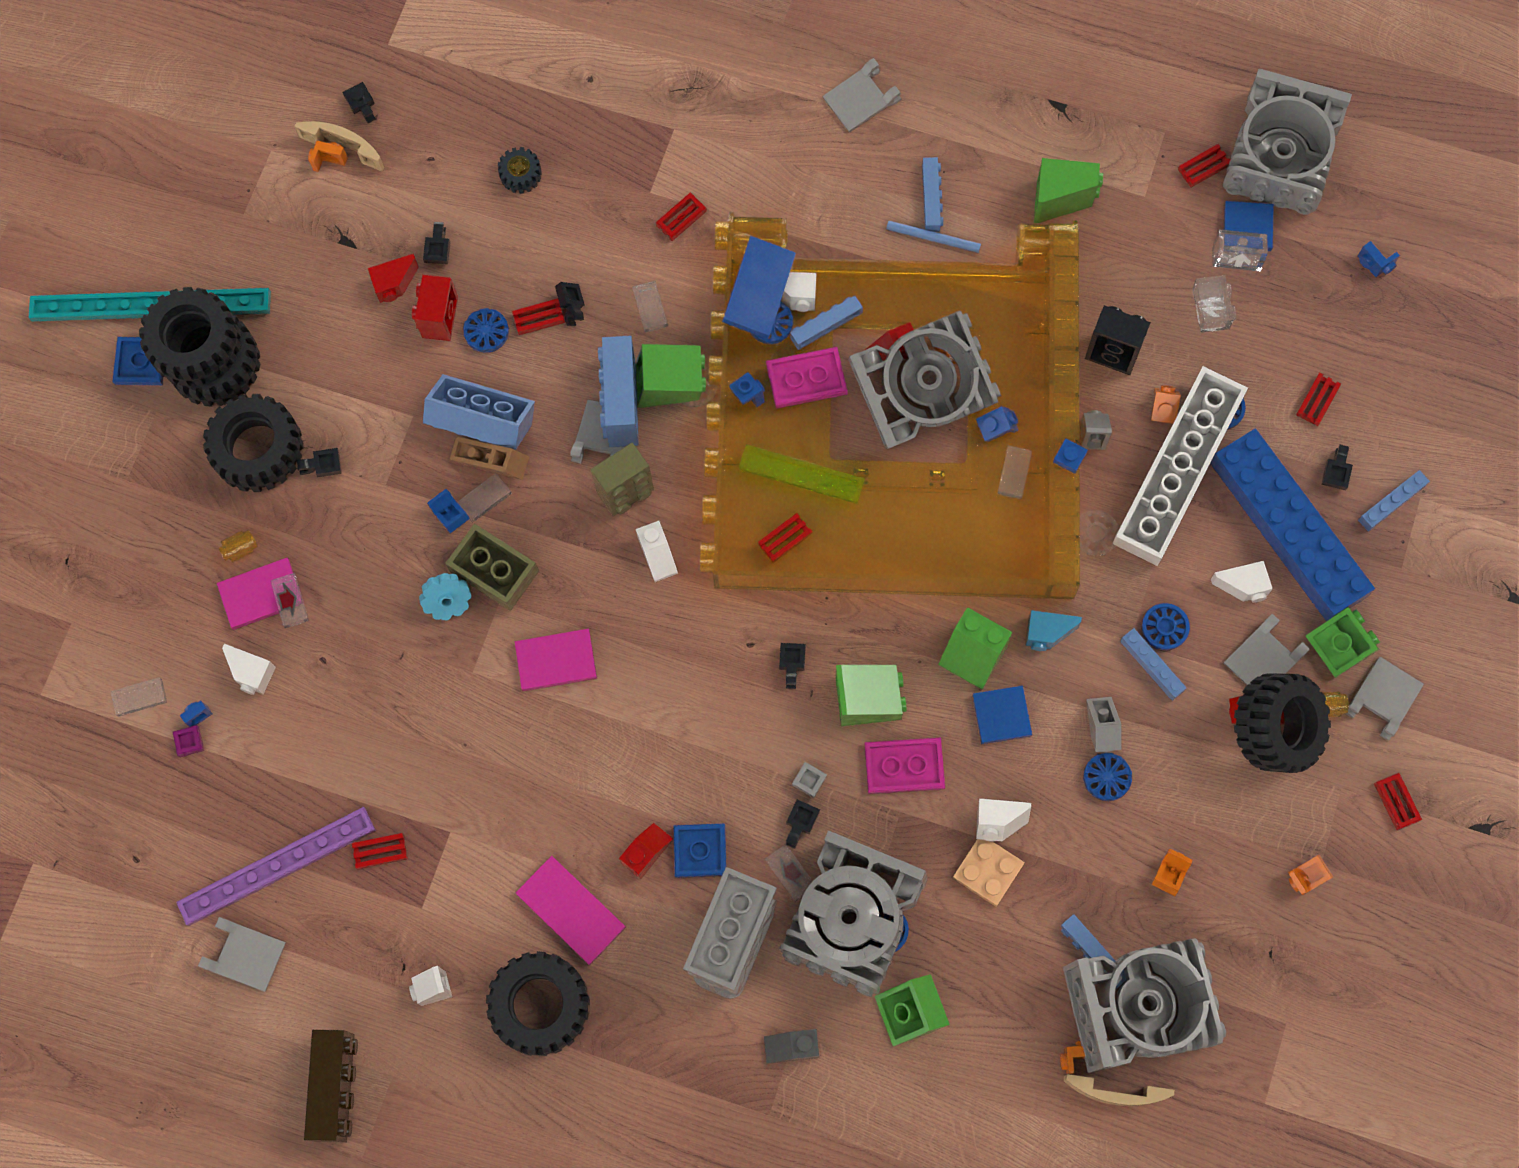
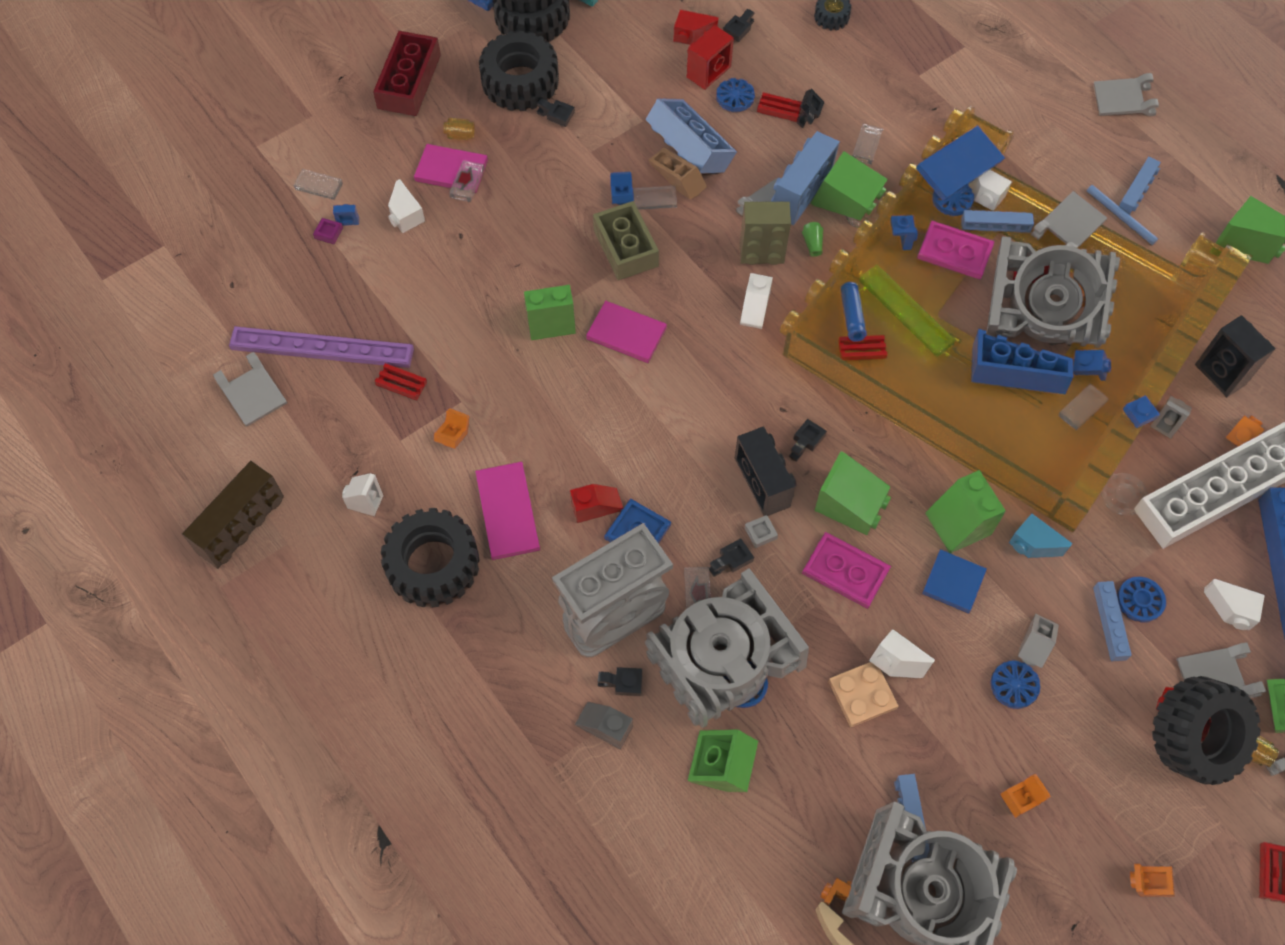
camera: 30 degrees right, 10 degrees down
medium azure plant [419,573,471,620] -> none
red tile [656,192,707,241] -> none
none -> dark red brick [373,30,441,117]
none -> orange bracket [434,408,470,449]
none -> bright green slope [524,285,576,340]
none -> black plate [598,667,642,696]
none -> black brick [734,426,797,516]
none -> bright green cone [802,222,823,257]
none -> blue axle [840,282,867,342]
none -> blue wedge [971,329,1073,394]
none -> light grey flag [1031,191,1107,248]

